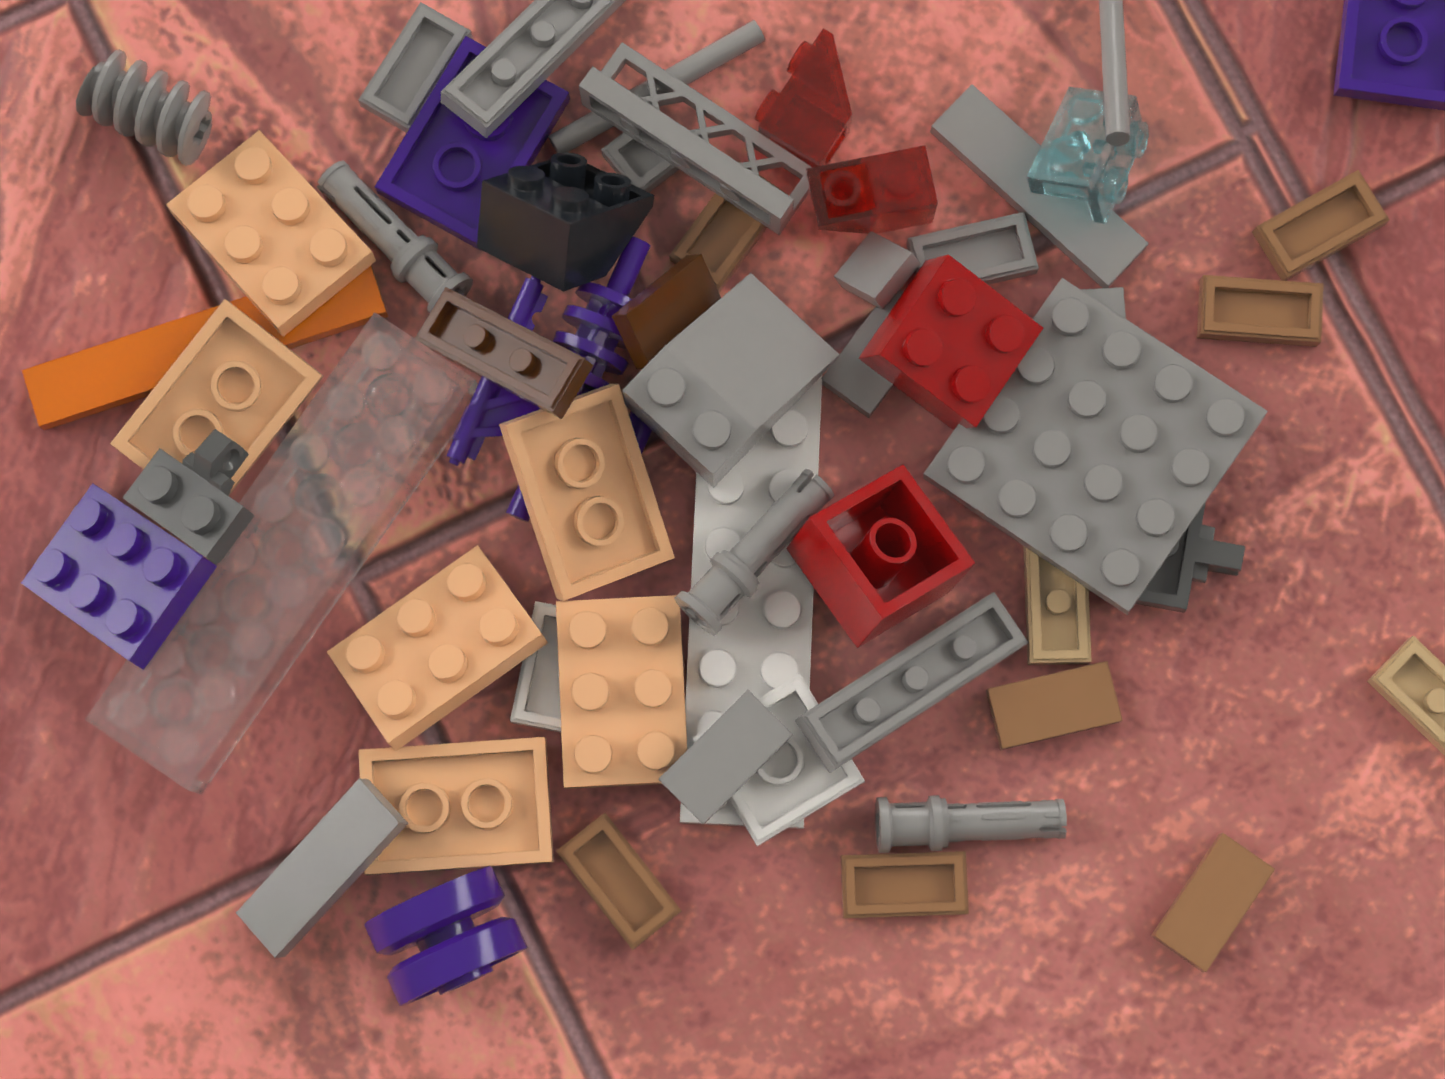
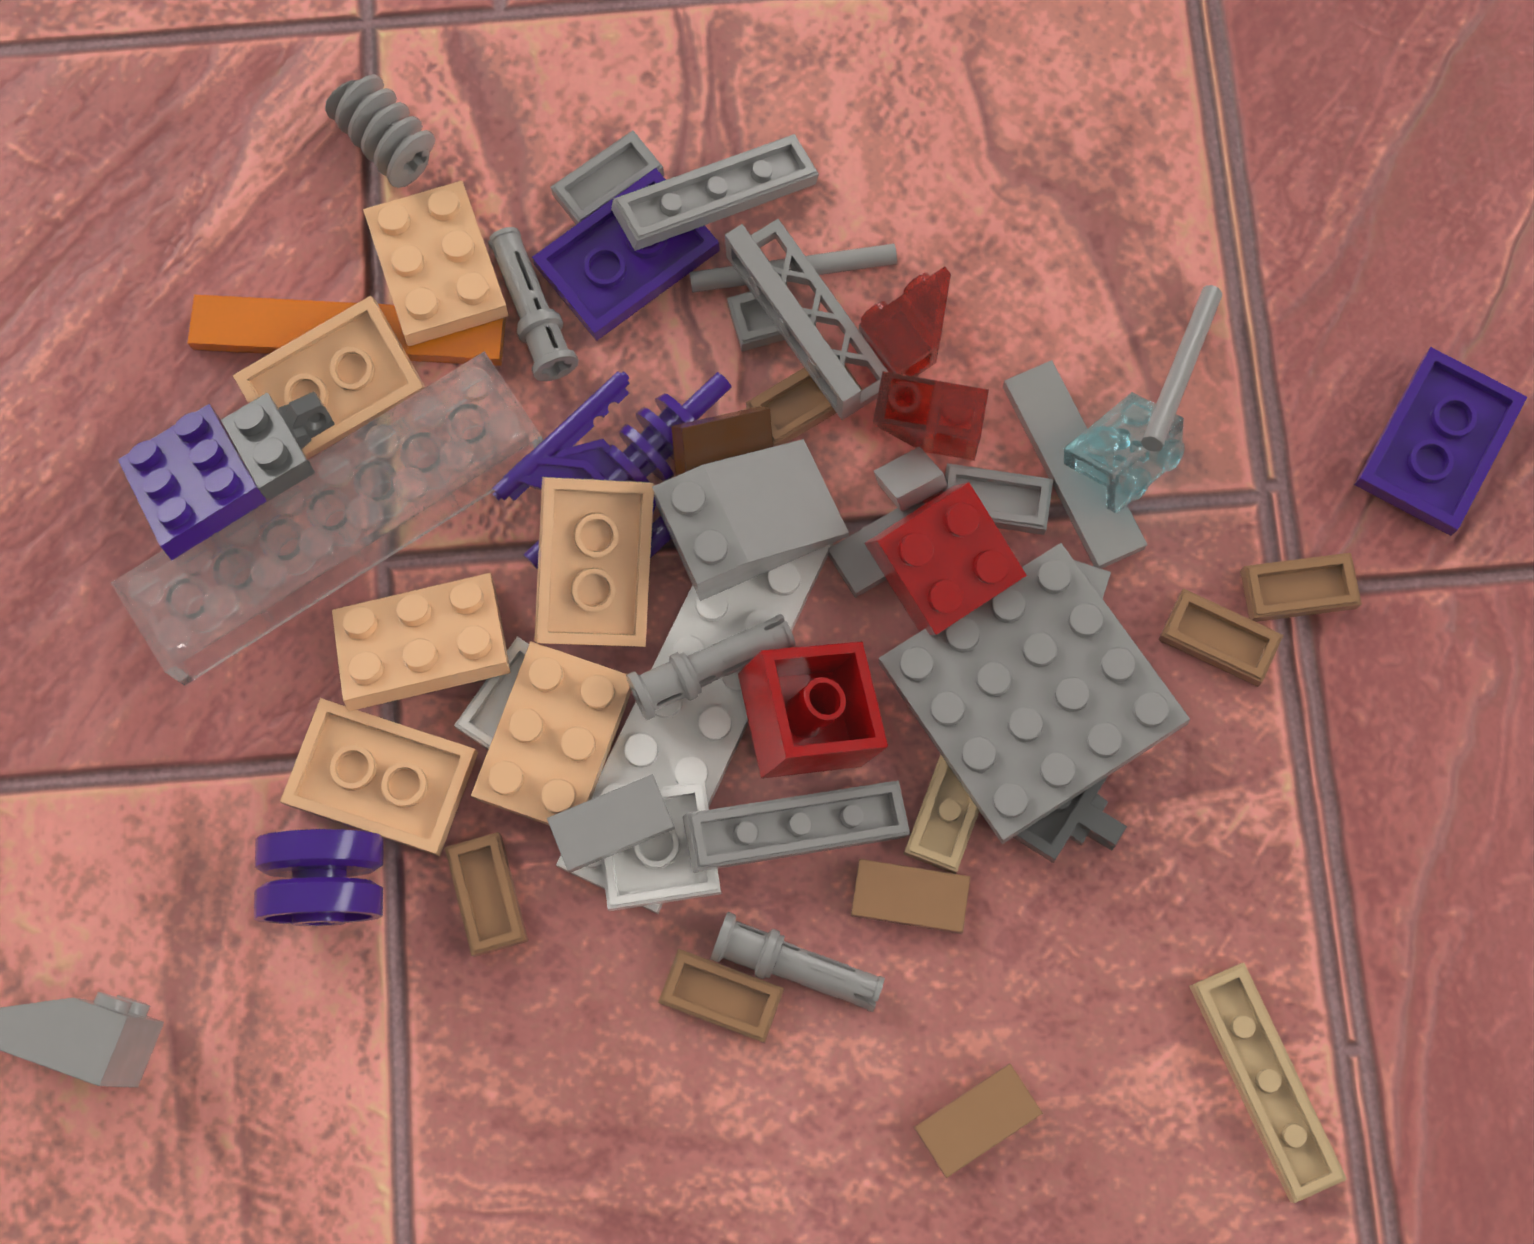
camera: 25 degrees right, 5 degrees down
light grey tile [236,778,408,958] -> none
tile [415,287,594,419] -> none
black slope [477,152,654,292] -> none

